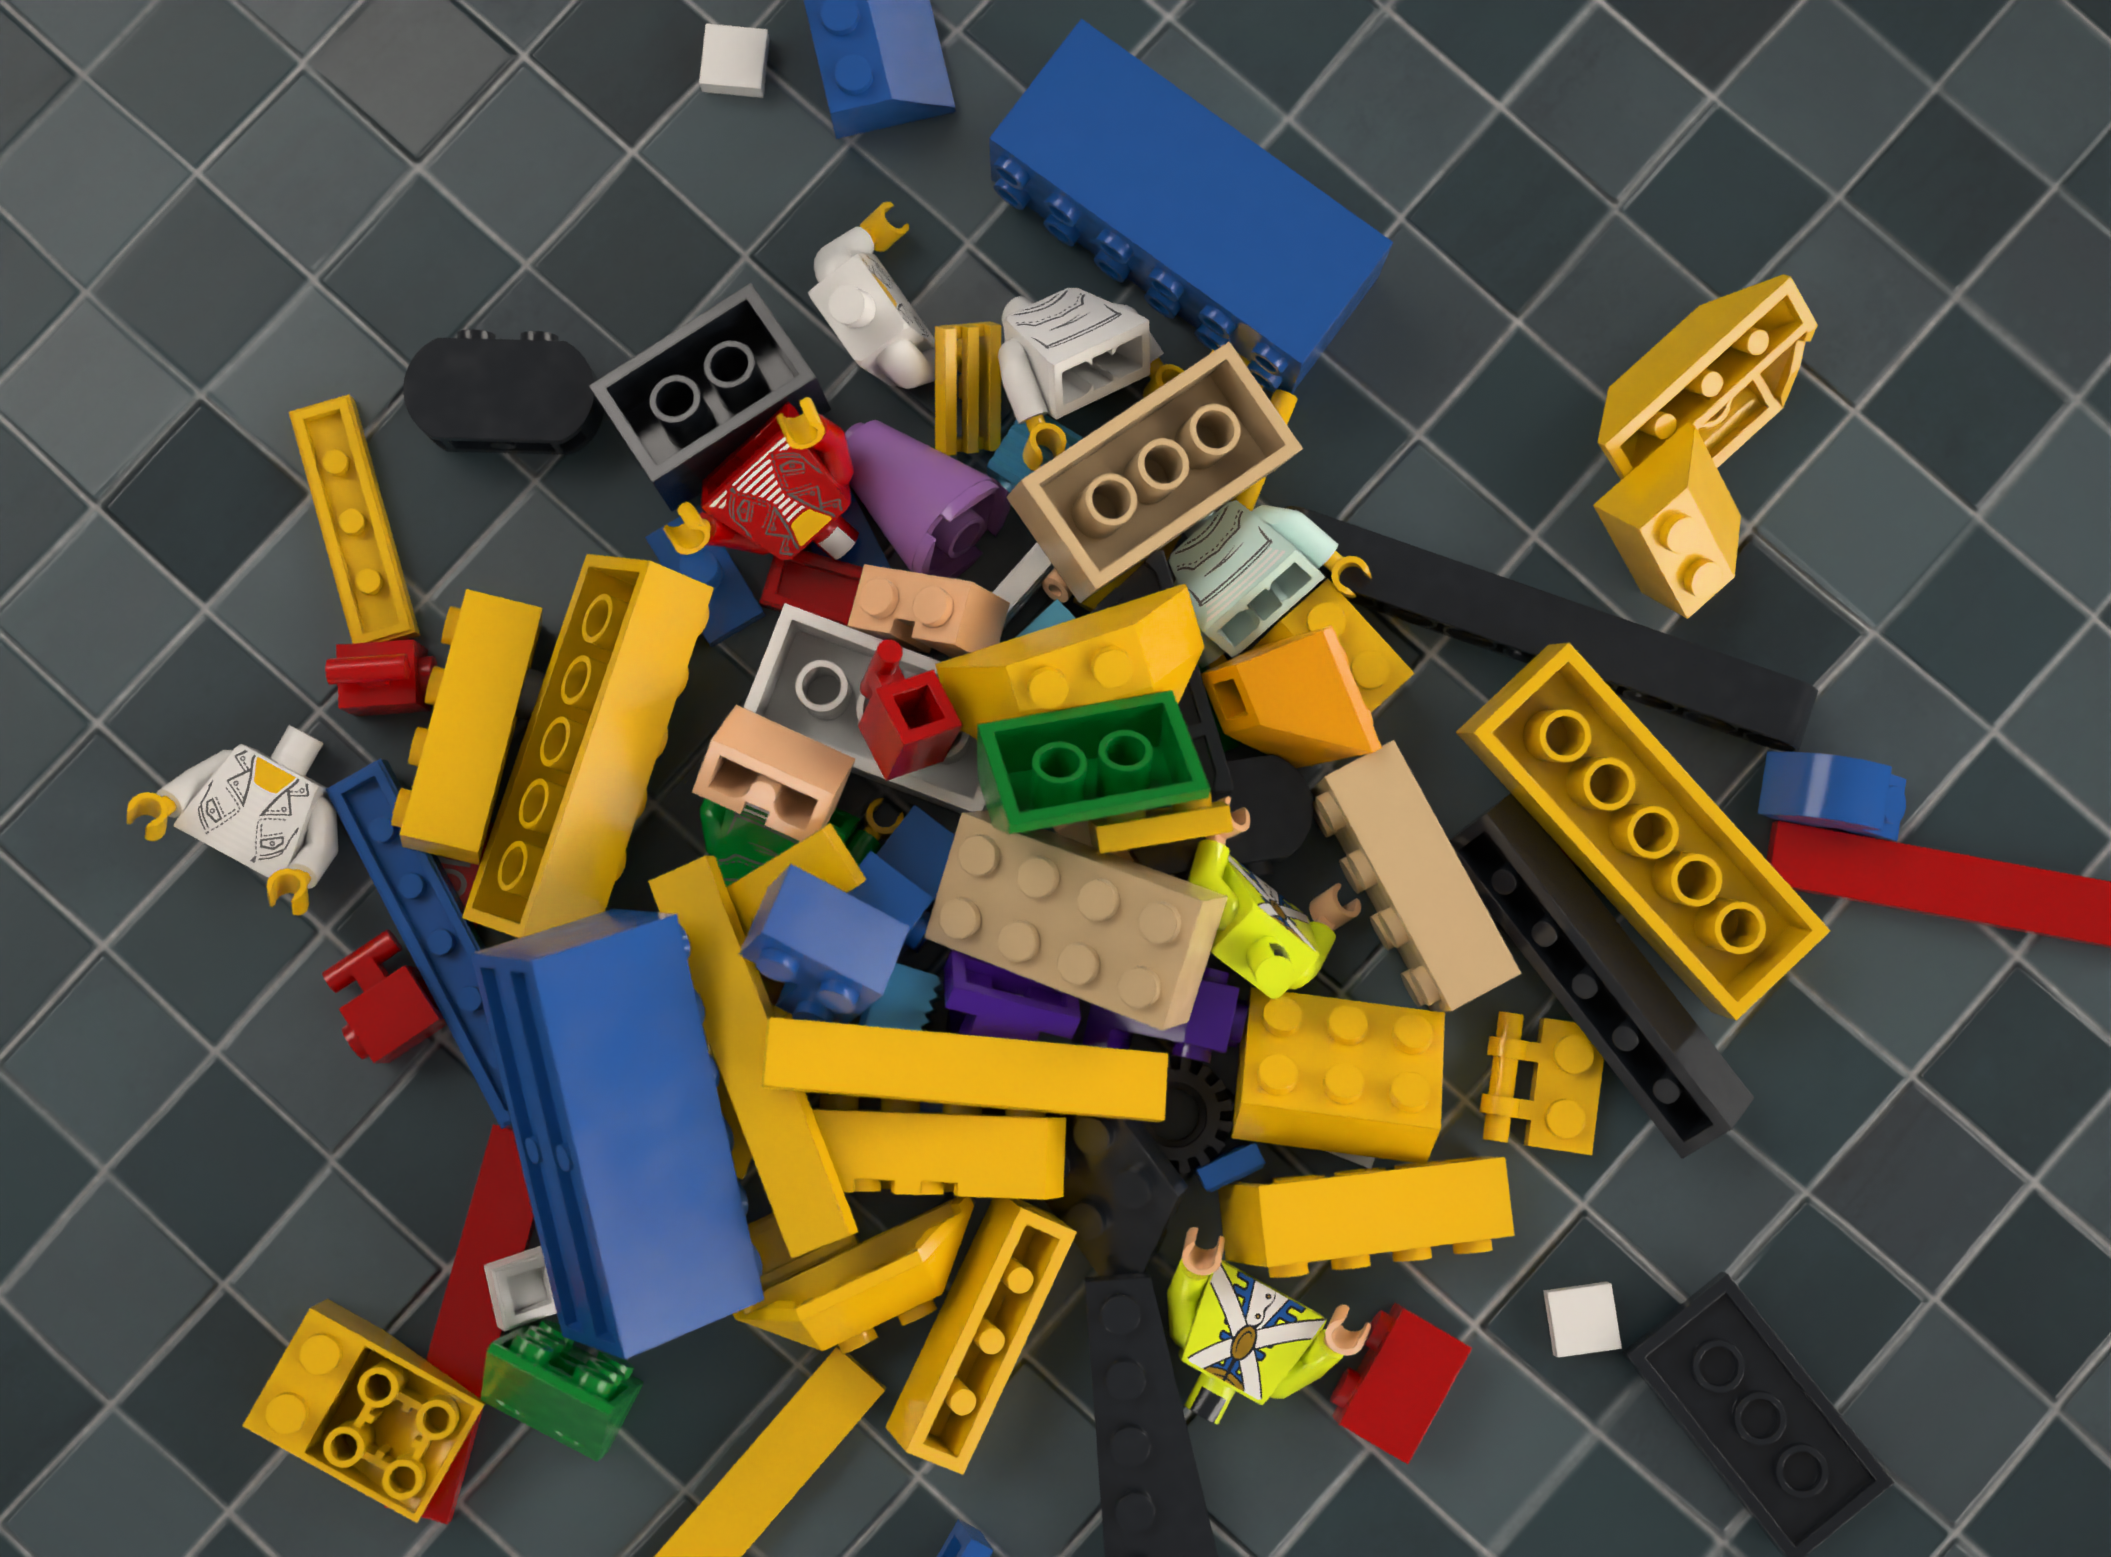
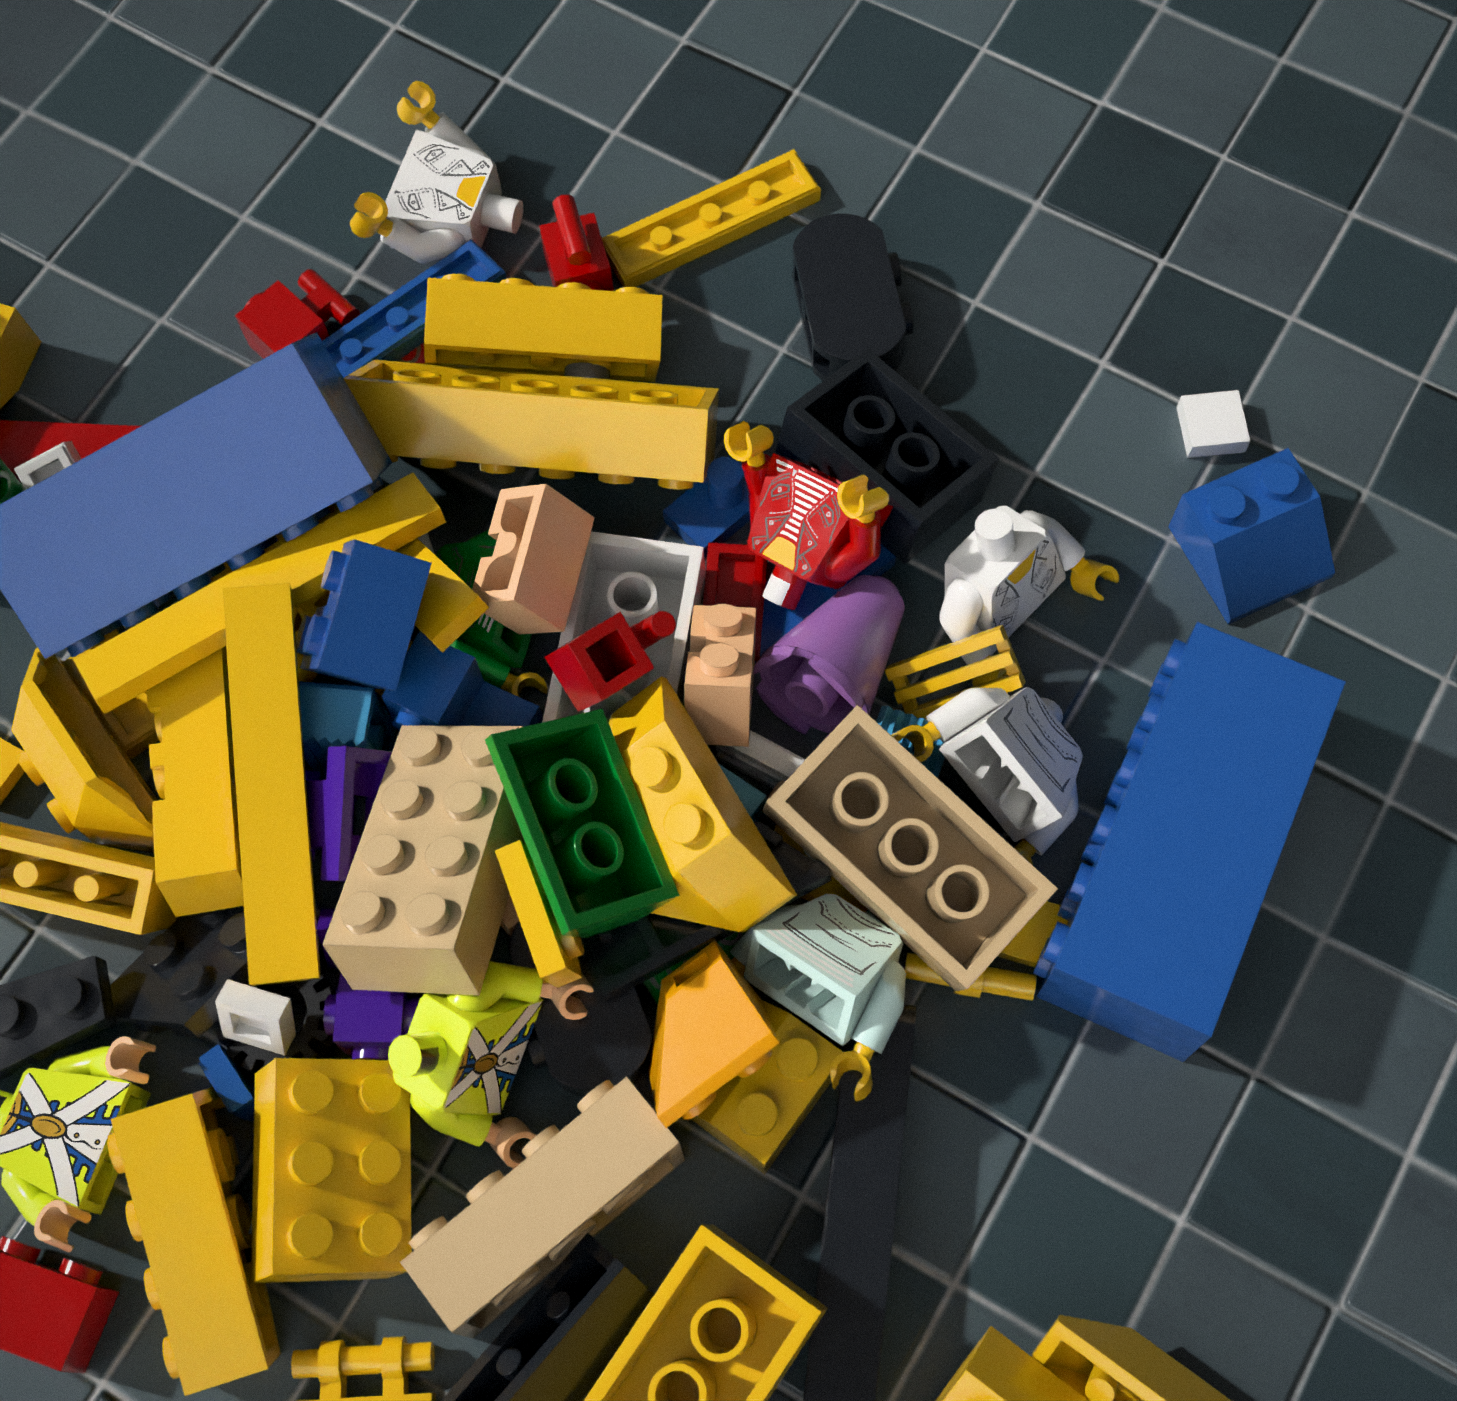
camera: 85 degrees right, 15 degrees down
none -> white tile [215,979,296,1056]

